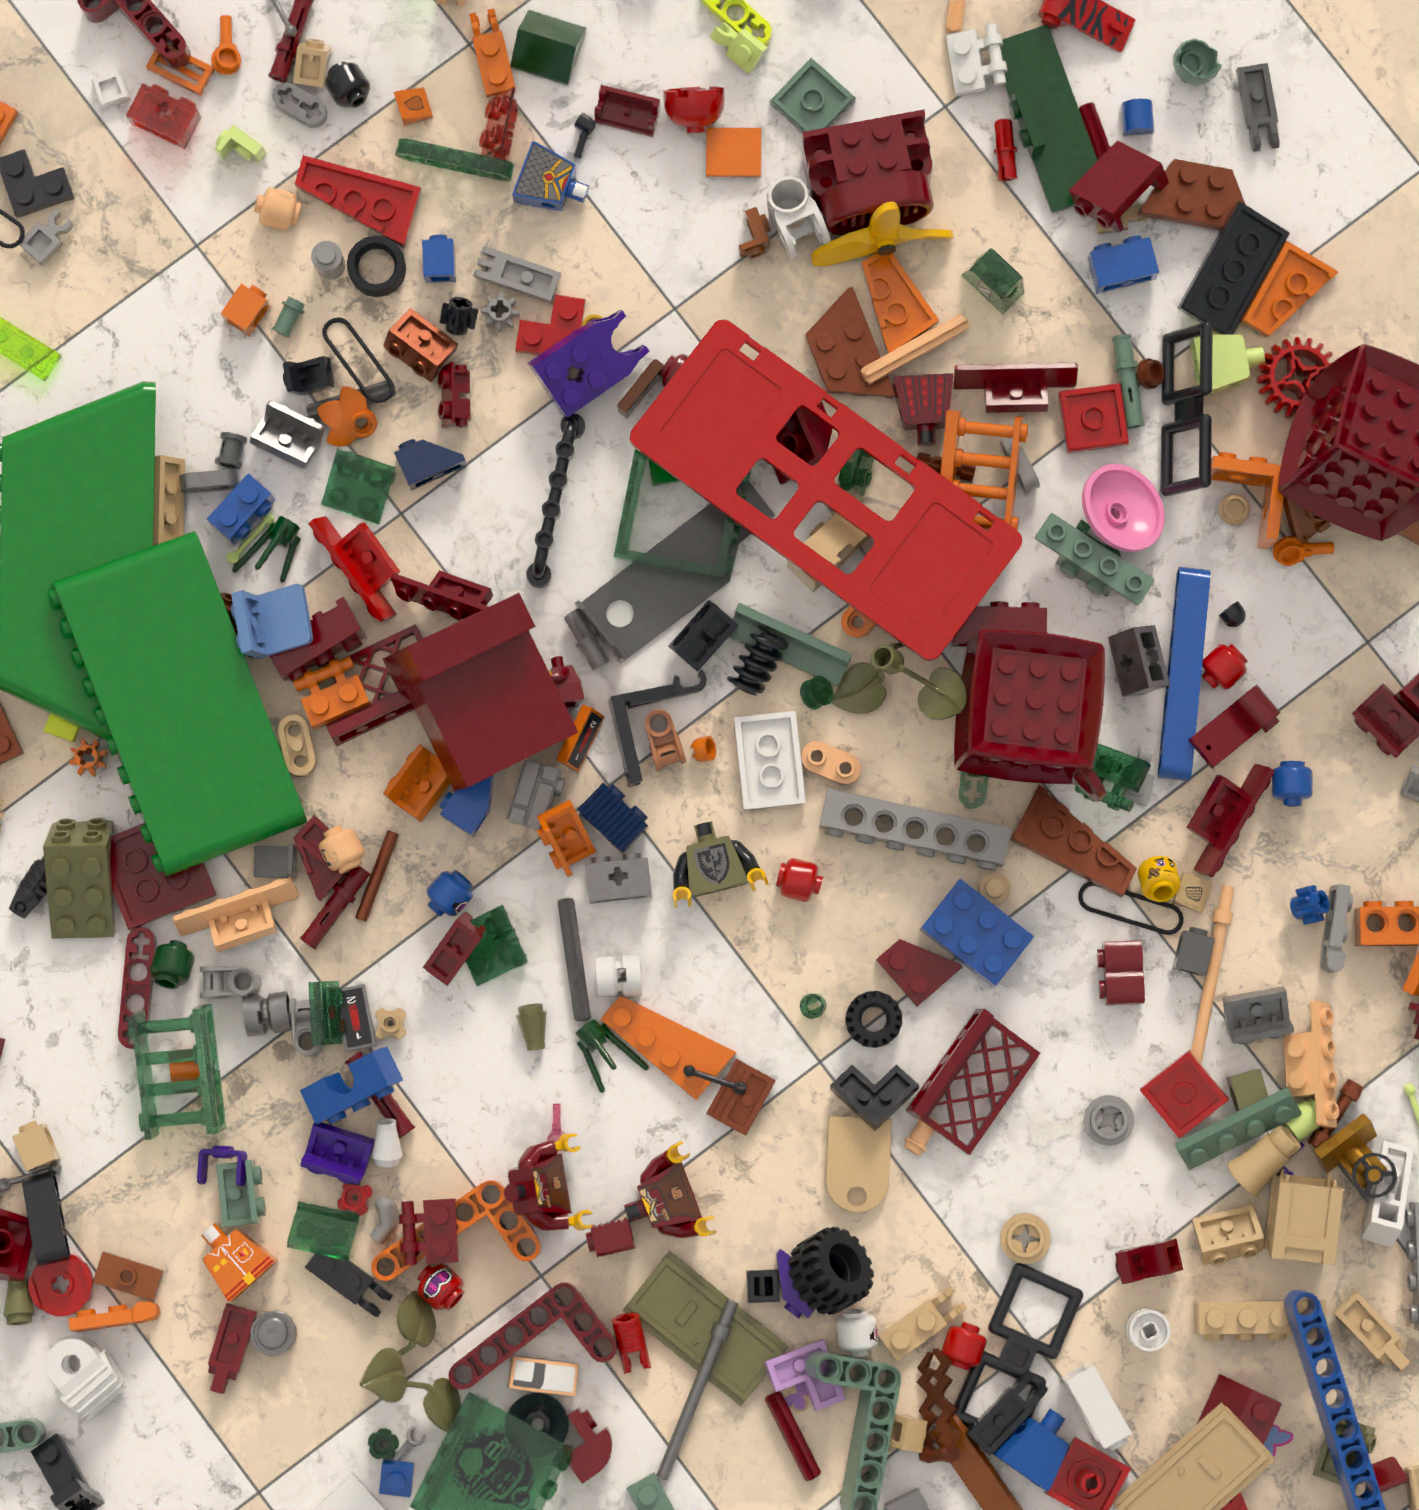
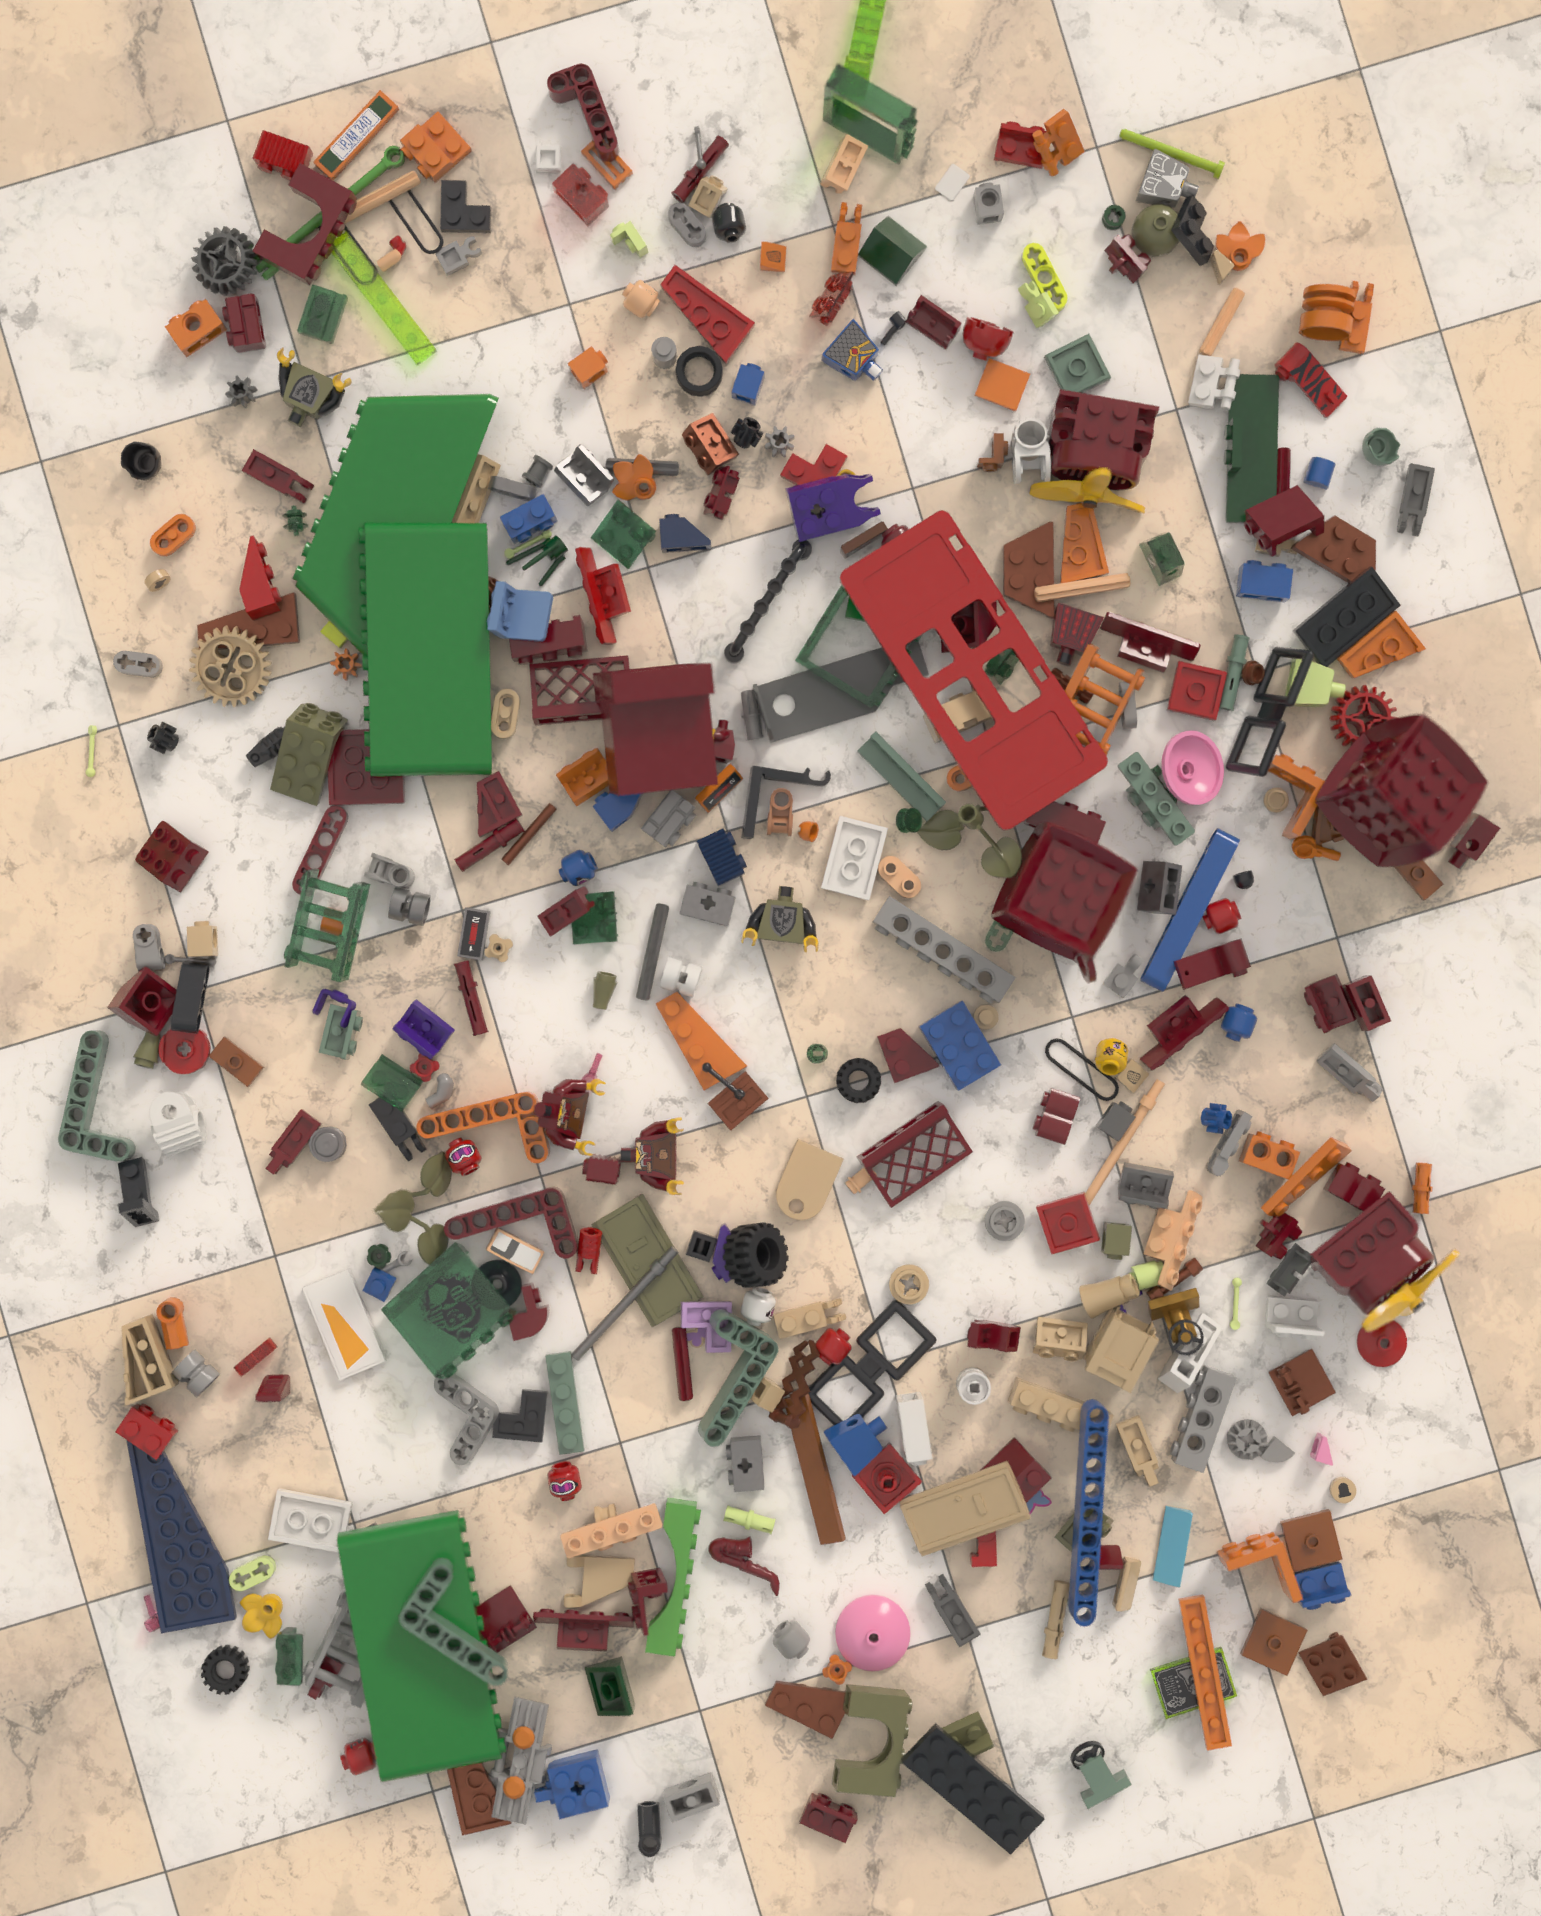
camera: 20 degrees right, 5 degrees up
orange hinge [68,1301,161,1333] -> none
dark green head [150,940,195,989] -> none
light nougat bracket [173,877,299,952] -> none
orange torso [201,1223,278,1302] -> none
orange plate [211,15,242,75] -> none
dark grey bracket [253,844,297,878] -> none
sand green pin [272,296,305,338] -> none
black bracket [283,356,334,396] -> none
light grey piece [289,996,324,1057] -> none
orange plate [293,656,371,730] -> none
blue arch [300,1046,403,1125] -> none
clear green plate [308,981,345,1046] -> none
light nougat head [319,825,365,874] -> none
black piece [322,317,394,403] -> none
white cone [371,1118,403,1167] -> none
dark red bracket [391,570,493,620] -> none
clear green beam [395,138,514,181] -> none
dark red plate [399,1198,459,1266] -> none
light grey hinge [473,247,561,304] -> none
orange bracket [537,799,597,877] -> none
dark green plant [575,1019,649,1093] -> none
black brick [668,600,739,672] -> none
black piece [727,626,789,696] -> none
red head [776,858,823,902] -> none
black plate [830,1064,919,1131] -> none
black hinge [966,1370,1048,1456] -> none
red axle [993,119,1018,181] -> none
copper wing [1011,784,1137,898] -> none
clear green plate [1075,743,1151,812] -> none
sand green plate [1174,1087,1302,1170] -> none

